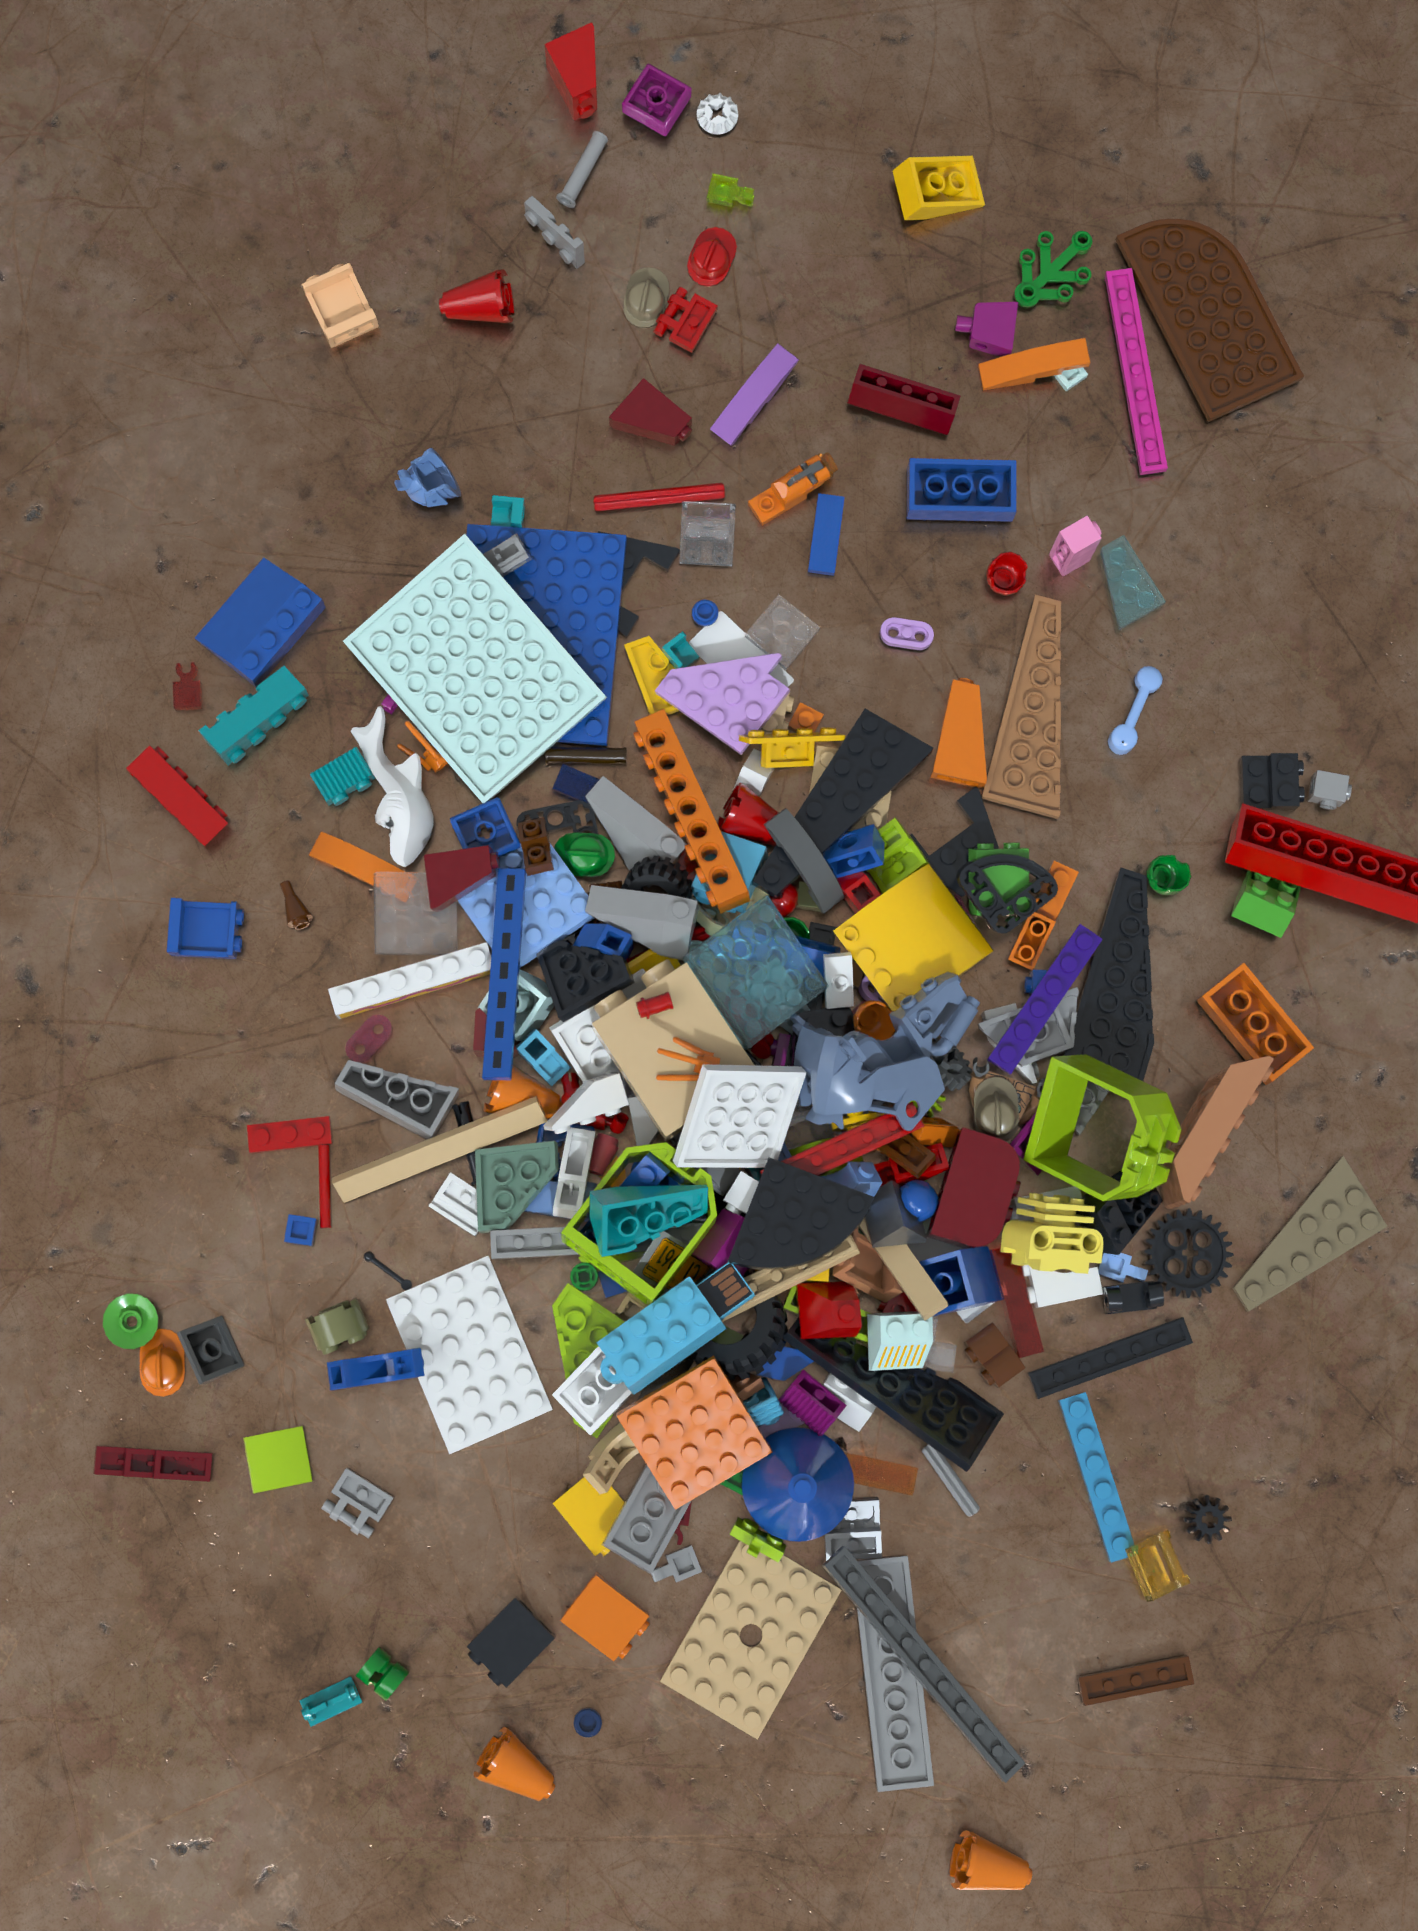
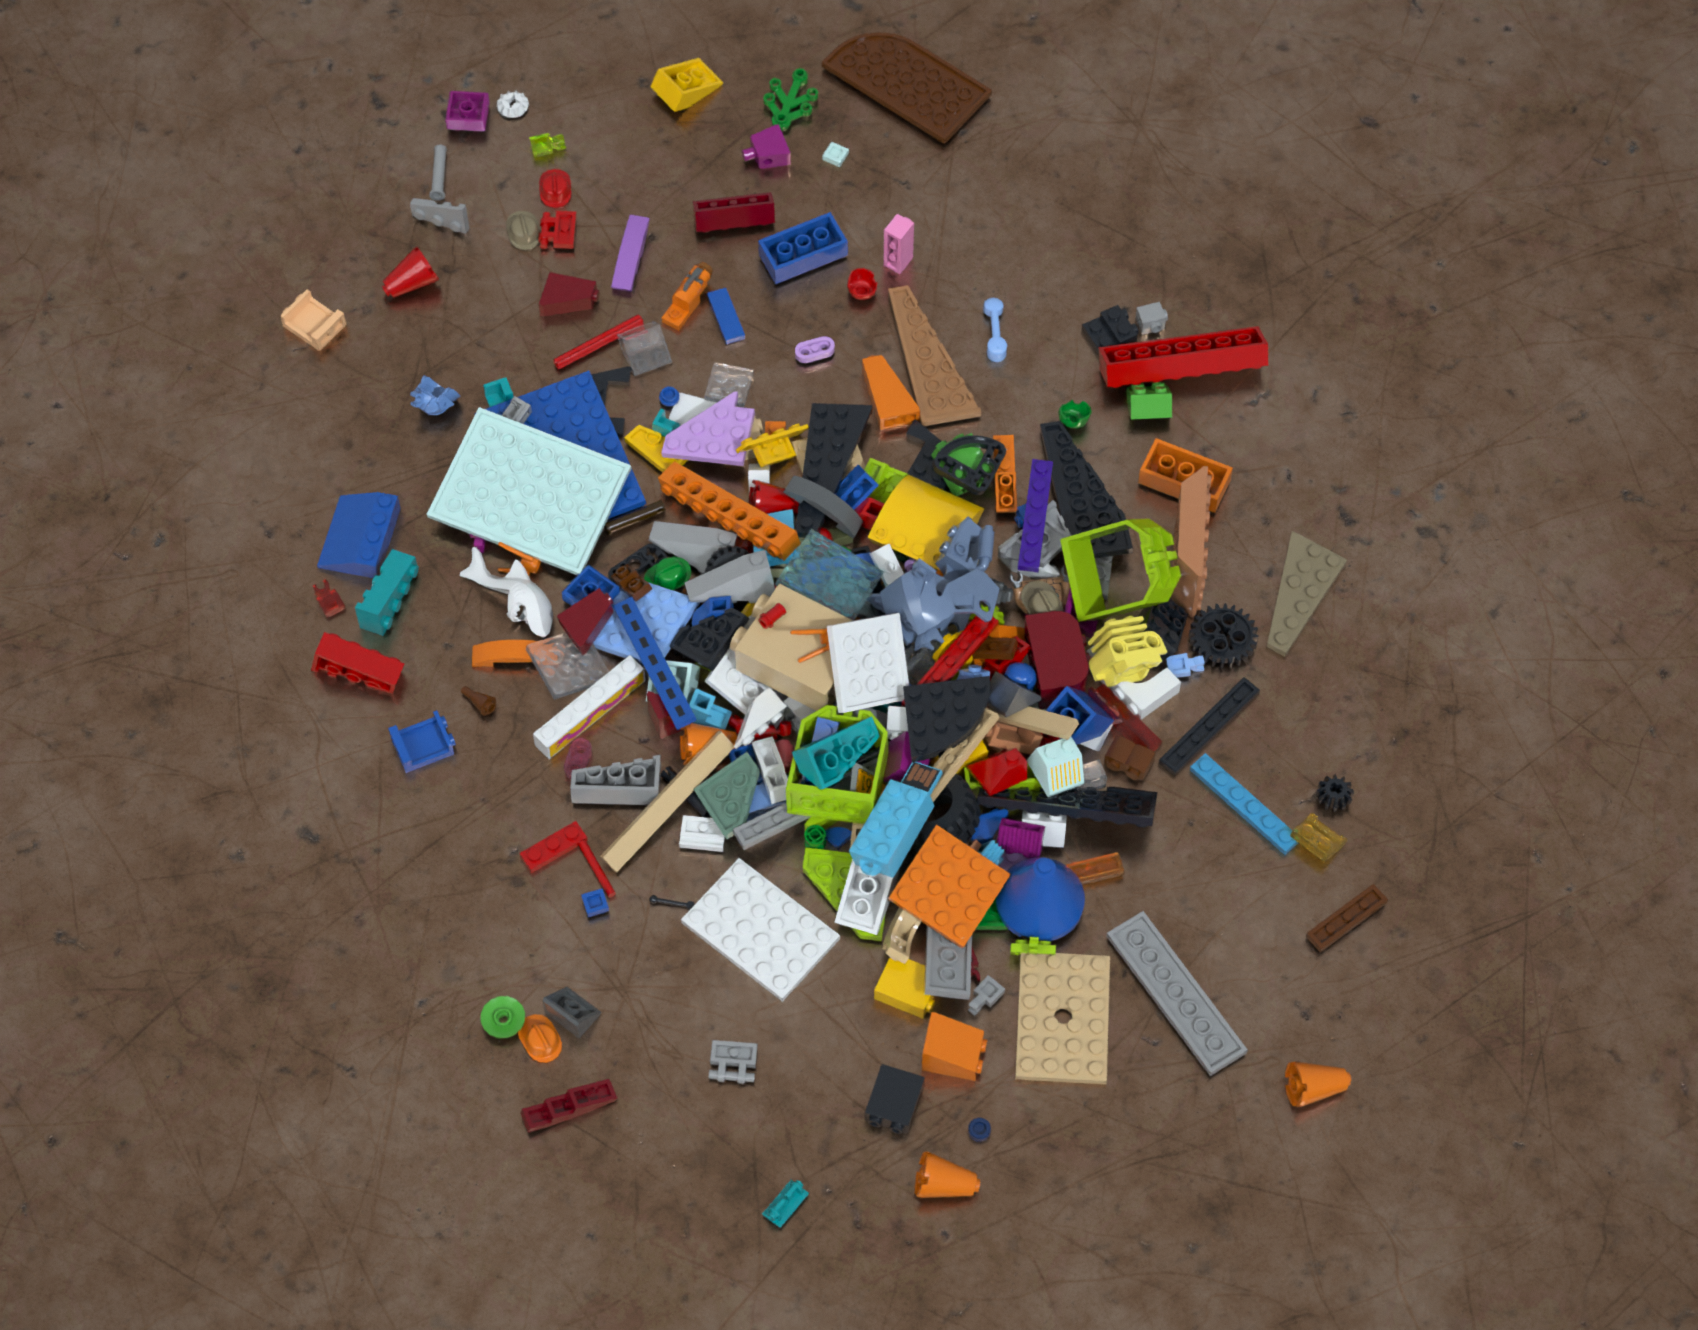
camera: 20 degrees left, 20 degrees down
lime slope [243,1426,312,1493] -> none
olive brick [305,1297,369,1355] -> none
teal brick [310,747,375,806] -> none
blue arch [327,1348,425,1390] -> none
green wheel [356,1647,409,1701] -> none
red slope [545,22,597,121] -> none
clear blue plate [552,764,600,804] -> none
dark grey plate [822,1546,1025,1783] -> none
light grey slope [824,1497,882,1561] -> none
light grey axle [922,1444,980,1517] -> none
orange slope [978,338,1090,390] -> none
clear light blue wing [1100,535,1166,630] -> none
black piece [1102,1281,1164,1314] -> none
dark pink plate [1105,268,1168,475] -> none

